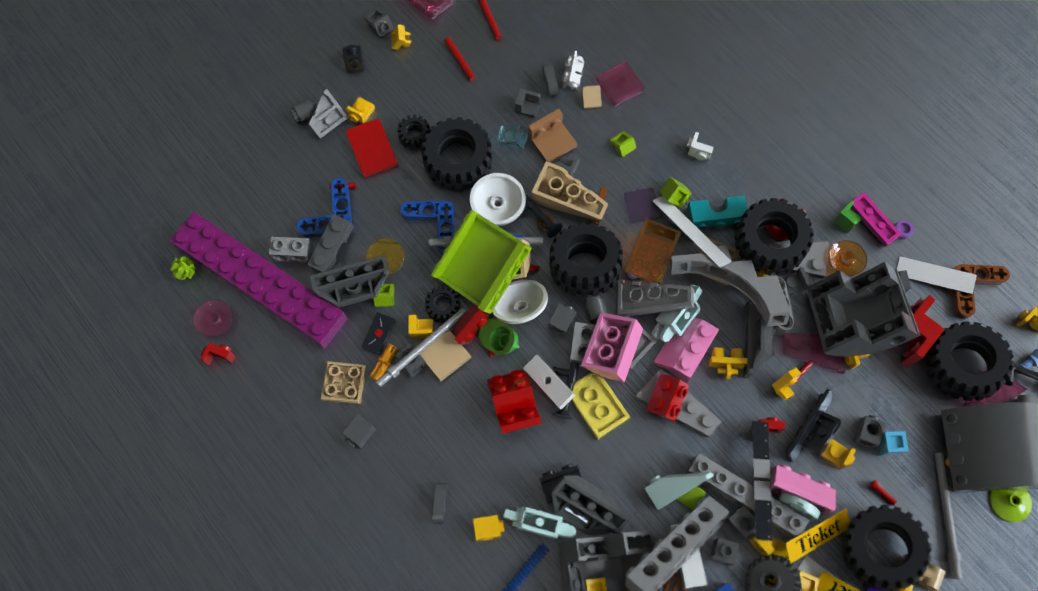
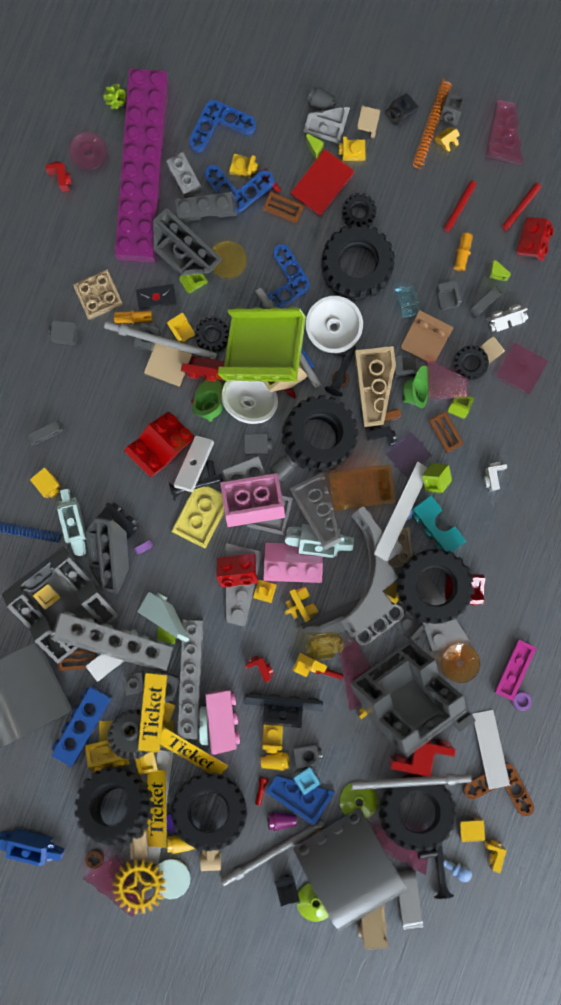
camera: 60 degrees right, 15 degrees up
black sticker [752,421,773,541] -> none
bright green panel [834,201,862,233] -> none
none -> medium lavender tile [133,539,153,554]
none -> yellow sticker [138,673,167,752]
none -> blue beam [189,100,256,153]
none -> yellow bracket [229,154,259,179]
none -> yellow tile [253,580,276,603]
none -> yellow cone [261,751,290,771]
none -> dark orange tile [263,191,305,224]
none -> blue wing [265,776,335,825]
none -> magenta cone [267,812,297,832]
none -> black bracket [274,875,300,908]
none -> clear yellow tile [305,633,344,660]
none -> lime slope [306,133,324,160]
none -> lime dish [339,783,378,819]
none -> light grey bar [351,773,471,790]
none -> tan panel [357,106,380,138]
none -> black bracket [366,425,397,447]
none -> bright green piece [402,365,433,408]
none -> orange piece [412,78,452,169]
none -> clear pink wing [428,362,469,399]
none -> dark orange tile [428,411,464,454]
none -> light orange axle [453,232,473,271]
none -> black tyre [454,345,489,380]
none -> yellow panel [459,817,485,842]
none -> lime slope [489,260,511,281]
none -> red bracket [516,217,554,261]

